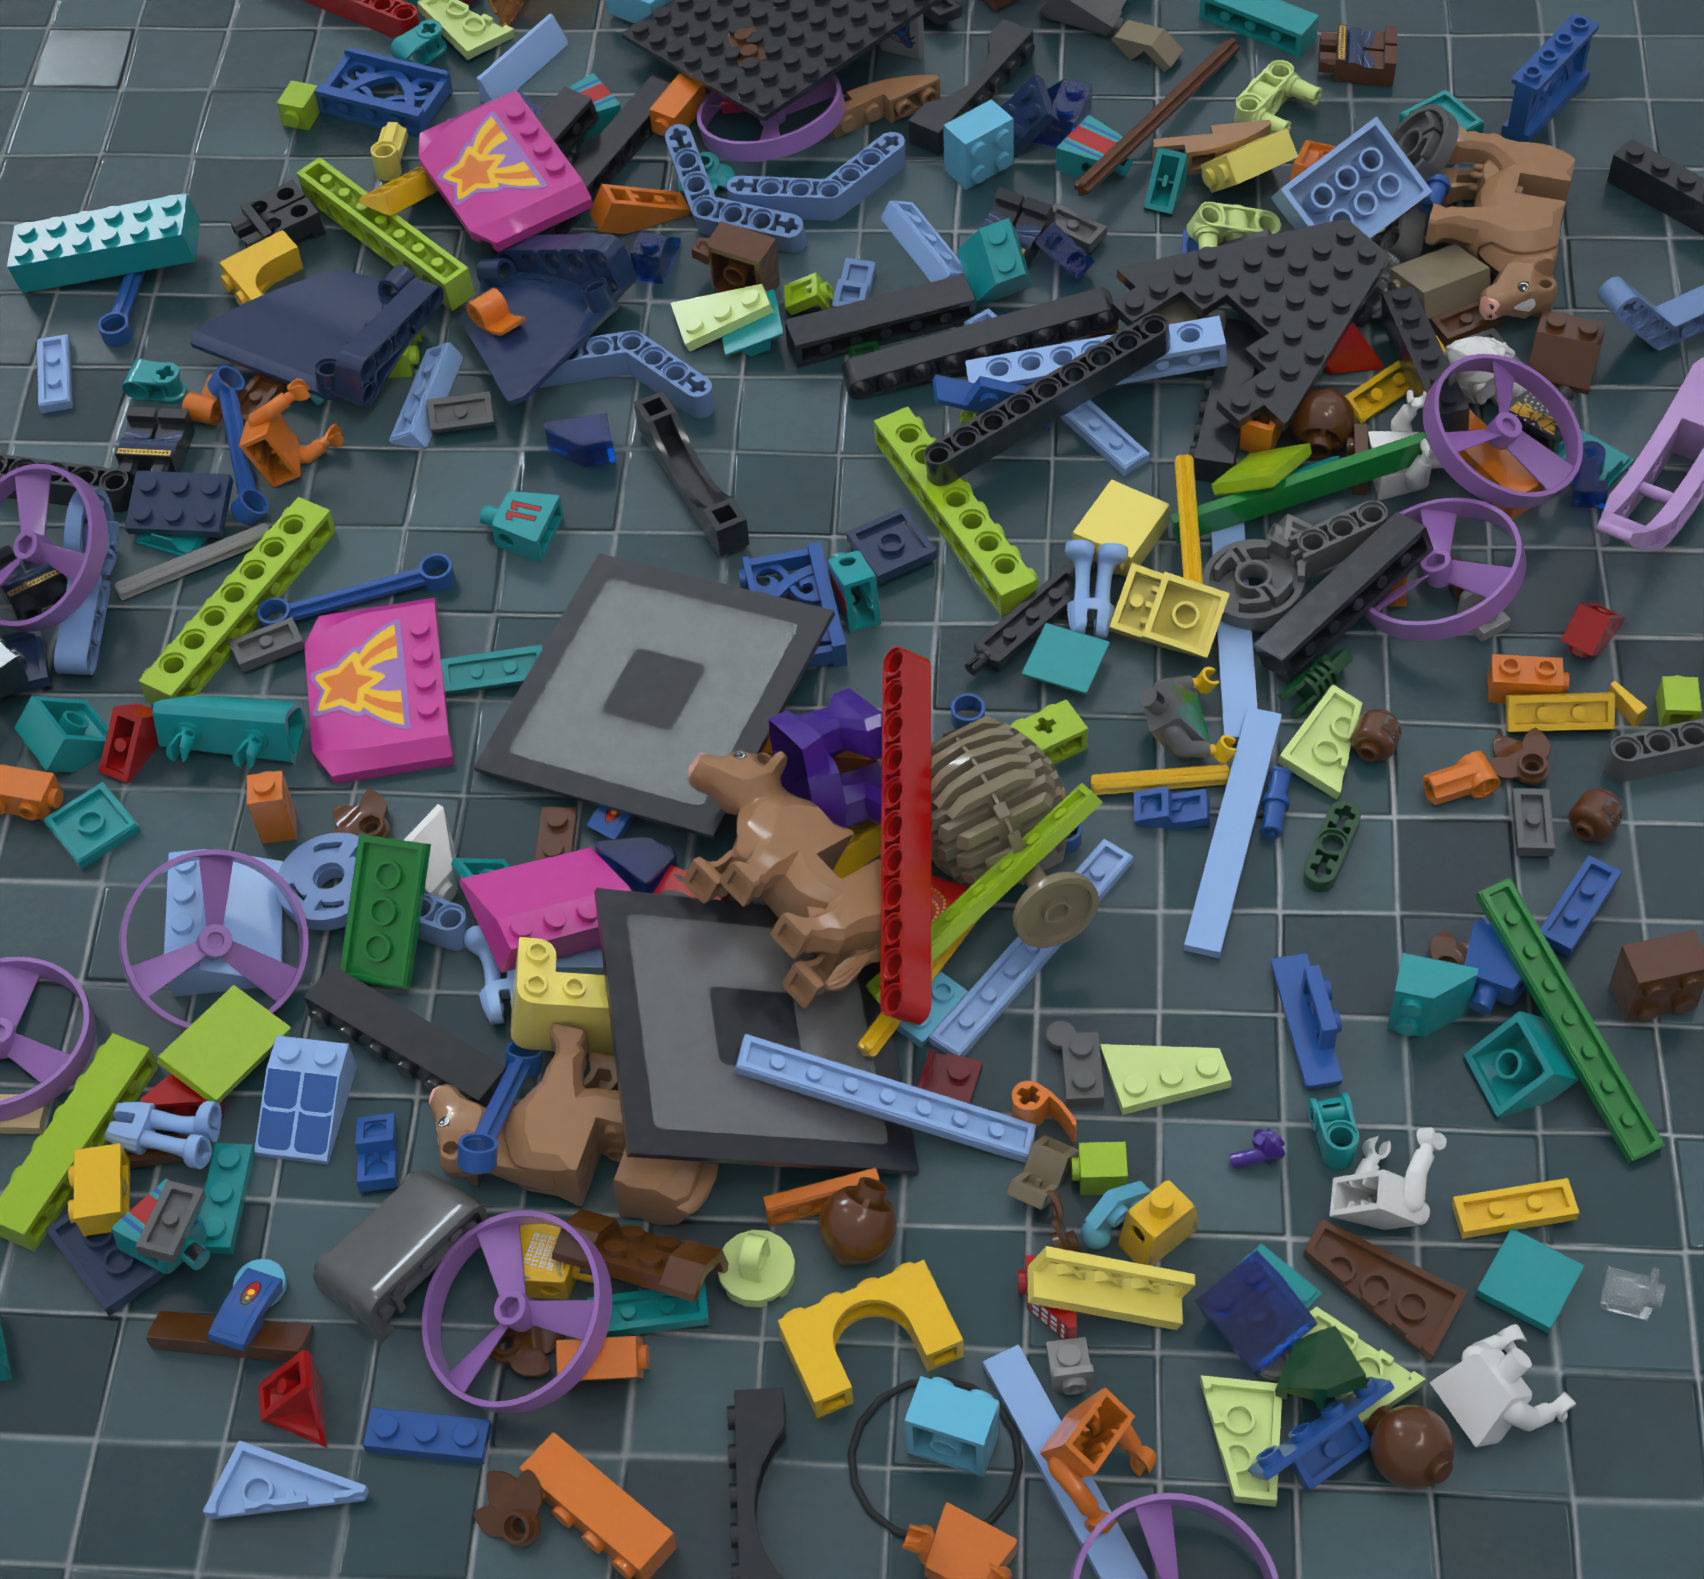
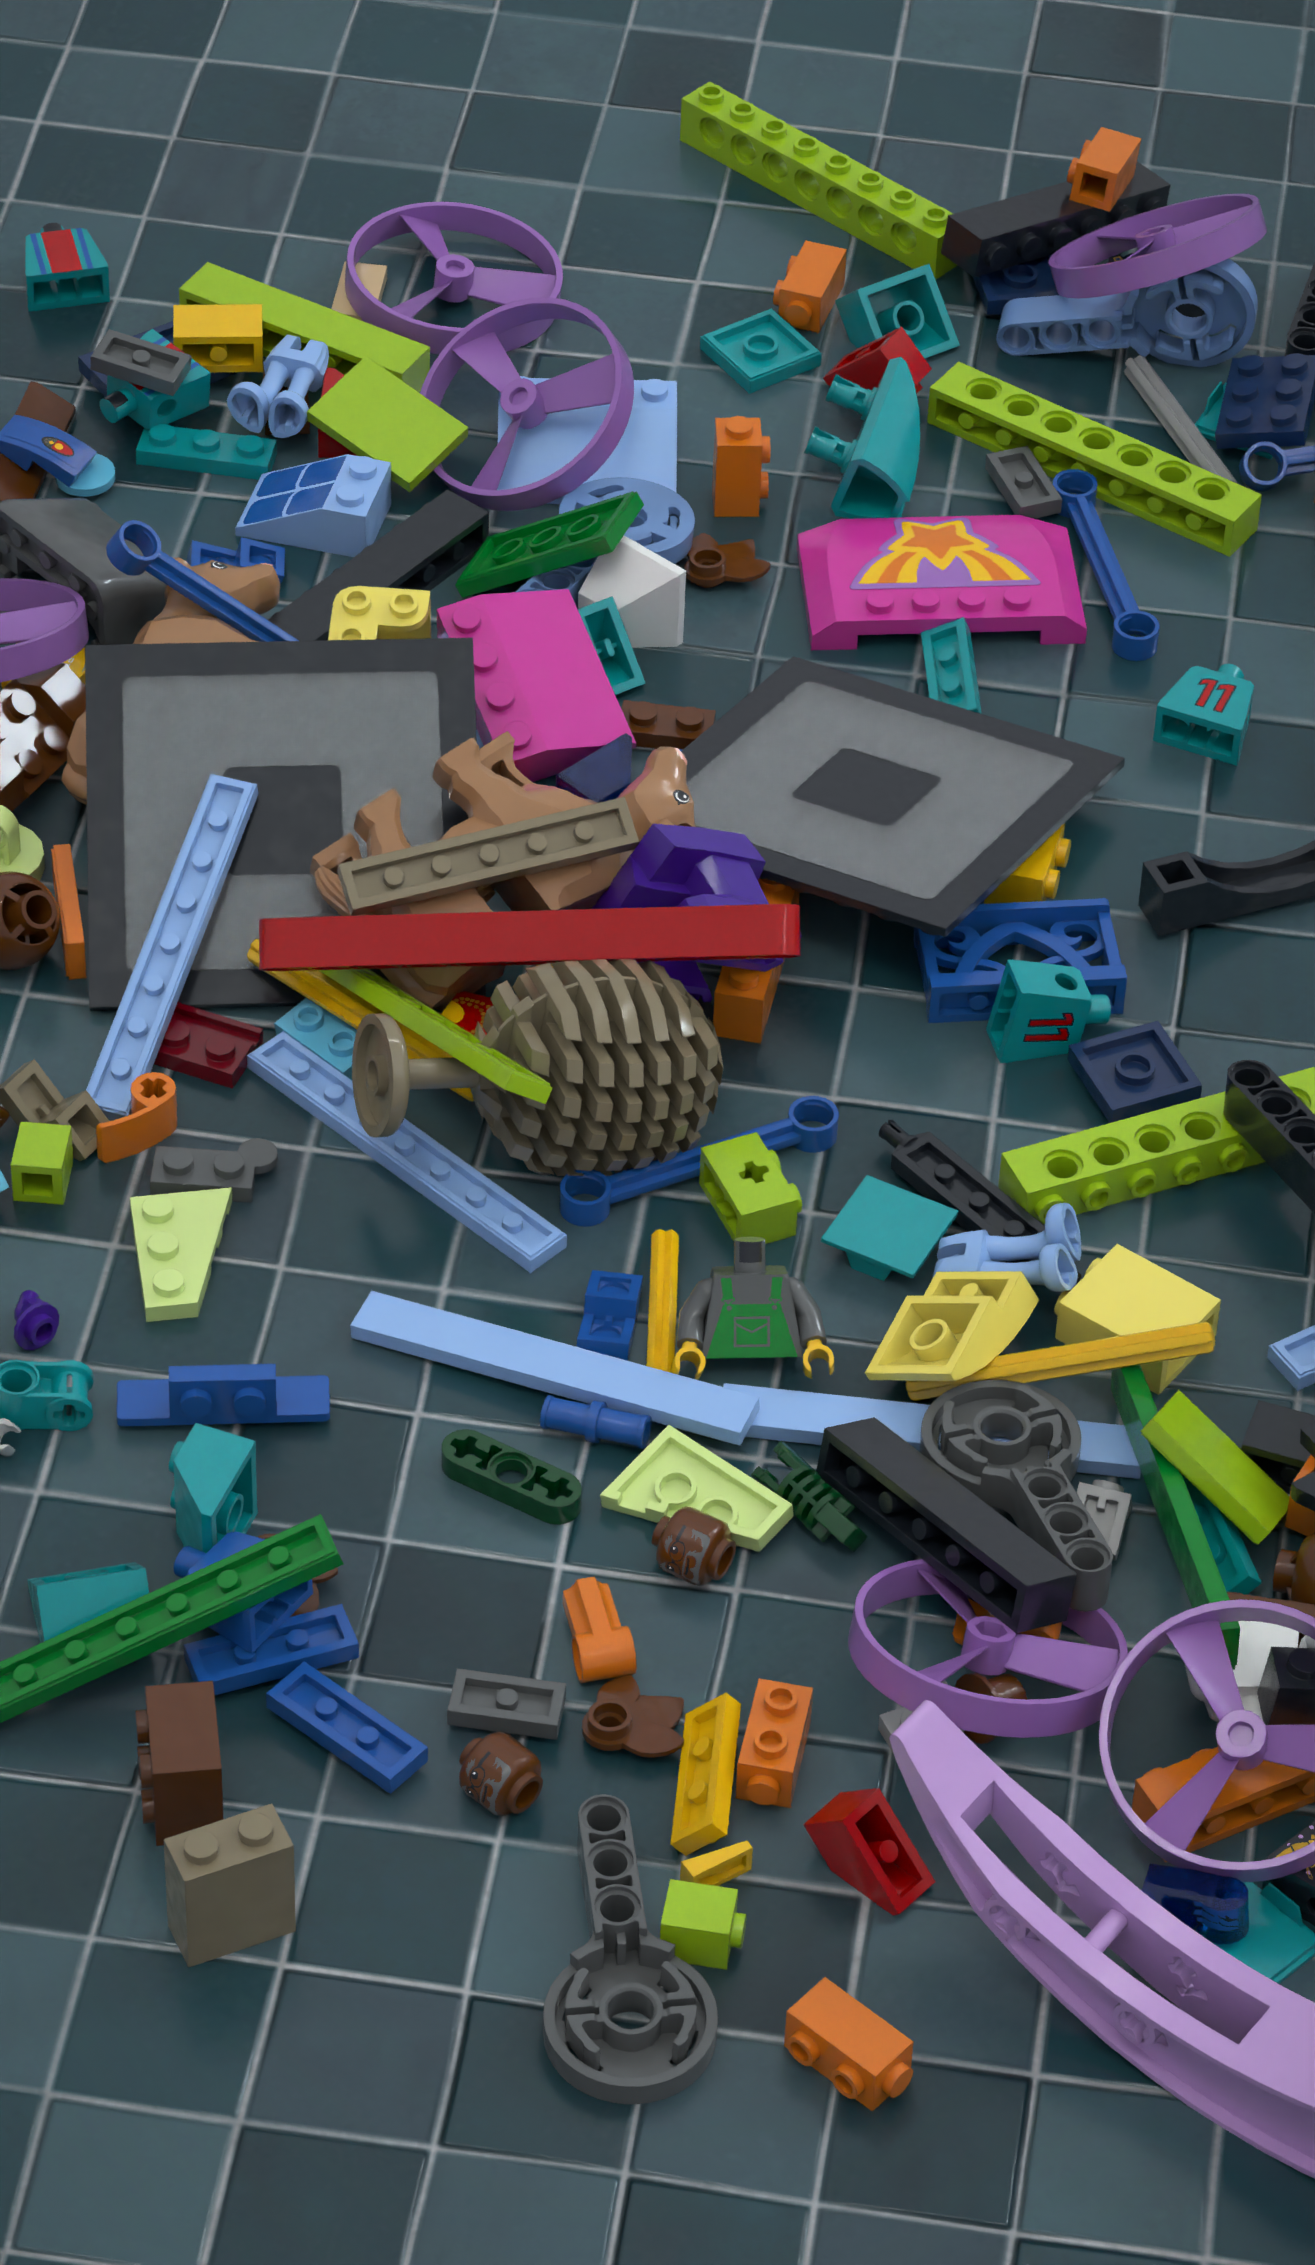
camera: 90 degrees right, 10 degrees down
none -> dark tan plate [337,797,639,916]

